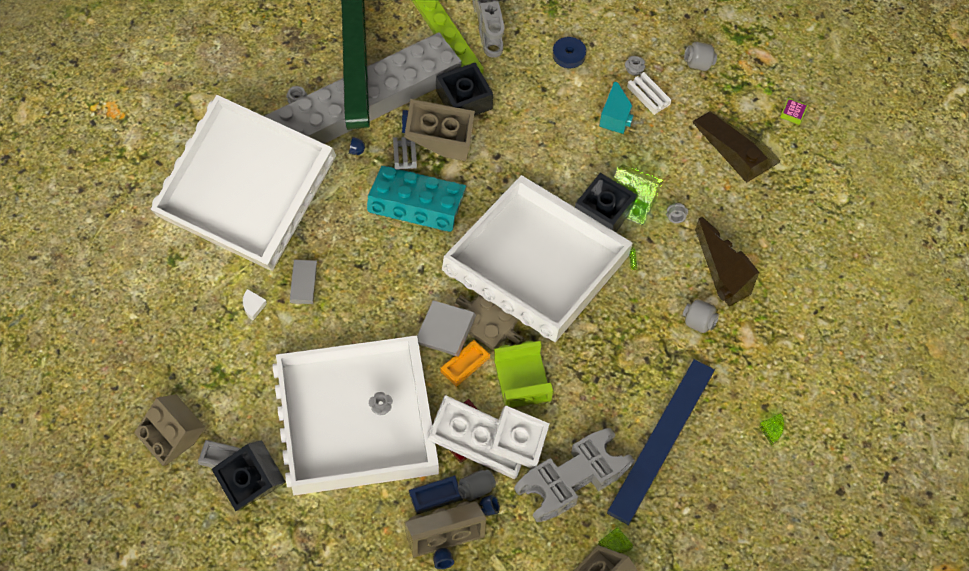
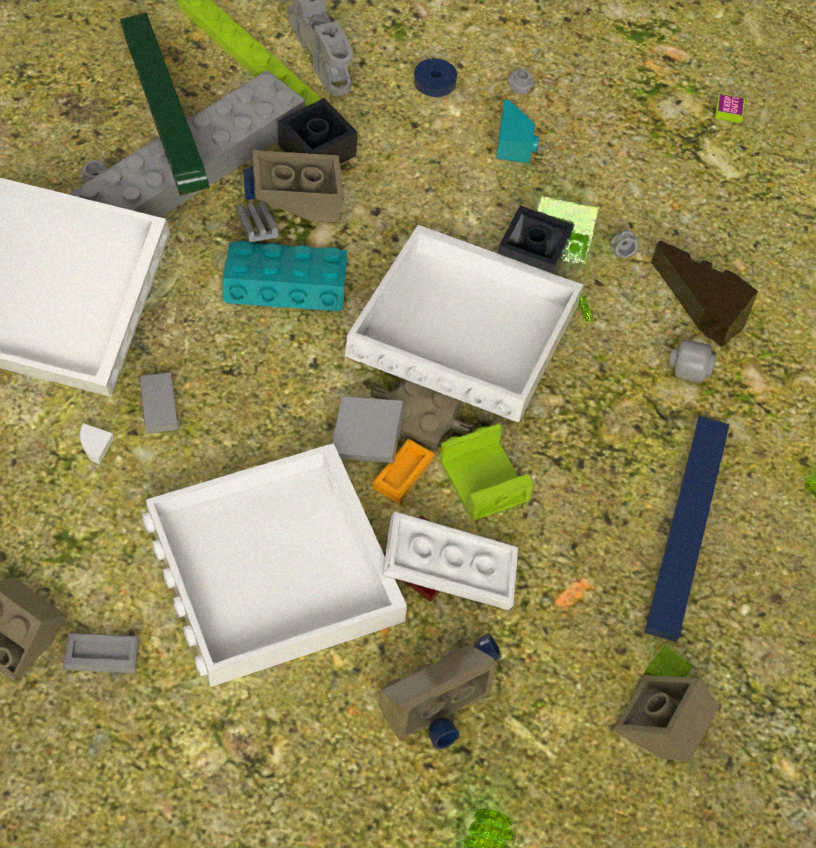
camera: 15 degrees left, 5 degrees down
black slope [211,440,286,512] -> none
dark blue hinge [348,137,365,155] -> none
light grey plate [369,392,393,415] -> none
dark blue tile [409,475,463,515] -> none
dark grey brick [458,470,496,502] -> none
white plate [489,406,550,469] -> none
light grey piece [514,428,635,522] -> none
white tile [627,72,671,115] -> none
light grey head [684,42,717,71] -> none
dark brown wedge [693,111,781,183] -> none

